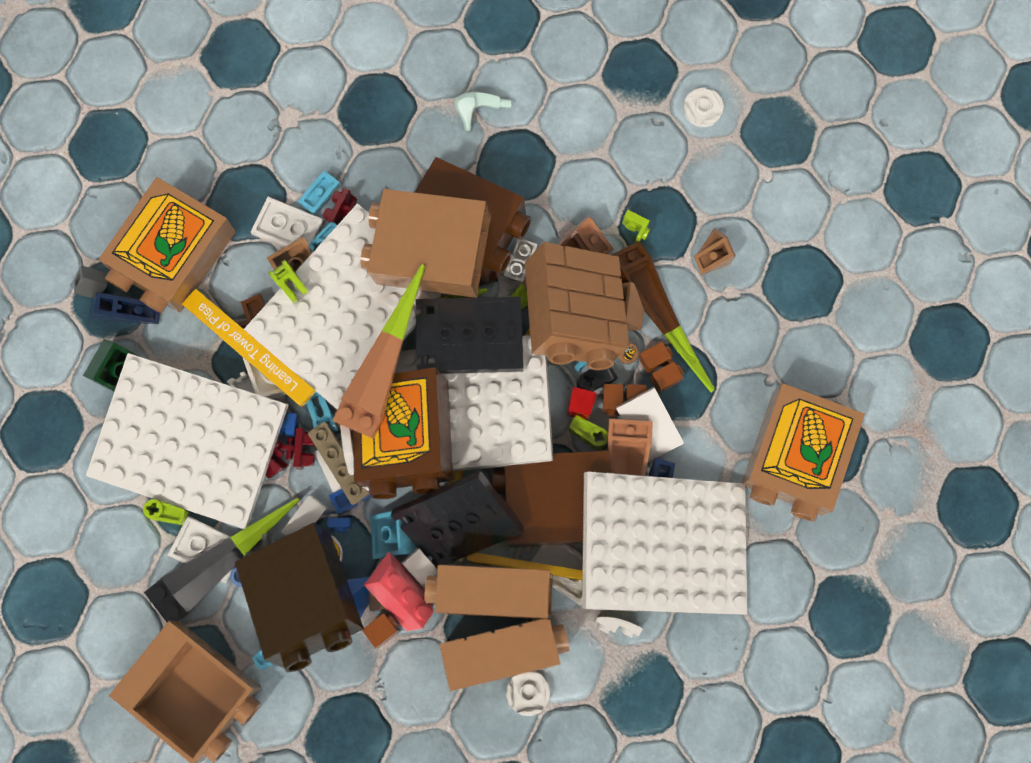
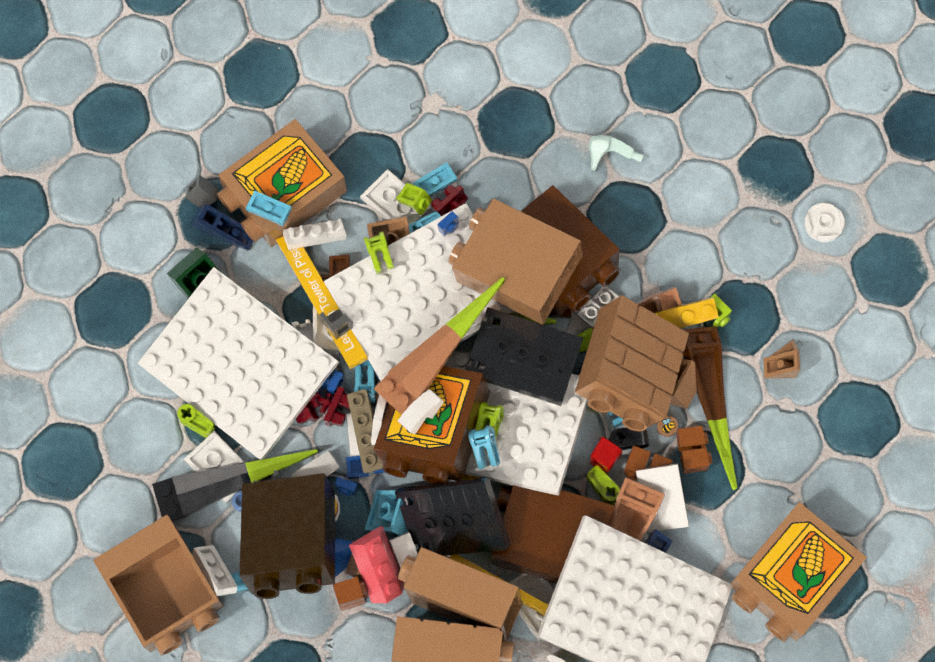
camera: 25 degrees right, 5 degrees down
none -> white plate [193,545,238,596]
none -> medium azure plate [246,191,292,226]
none -> white plate [283,218,347,250]
none -> dark grey panel [319,310,353,340]
none -> lime bracket [396,183,432,215]
none -> white slope [398,389,444,434]
none -> blue plate [437,211,459,237]
none -> medium azure piece [469,426,500,469]
none -> lime piece [475,402,504,438]
none -> yellow plate [654,297,719,328]

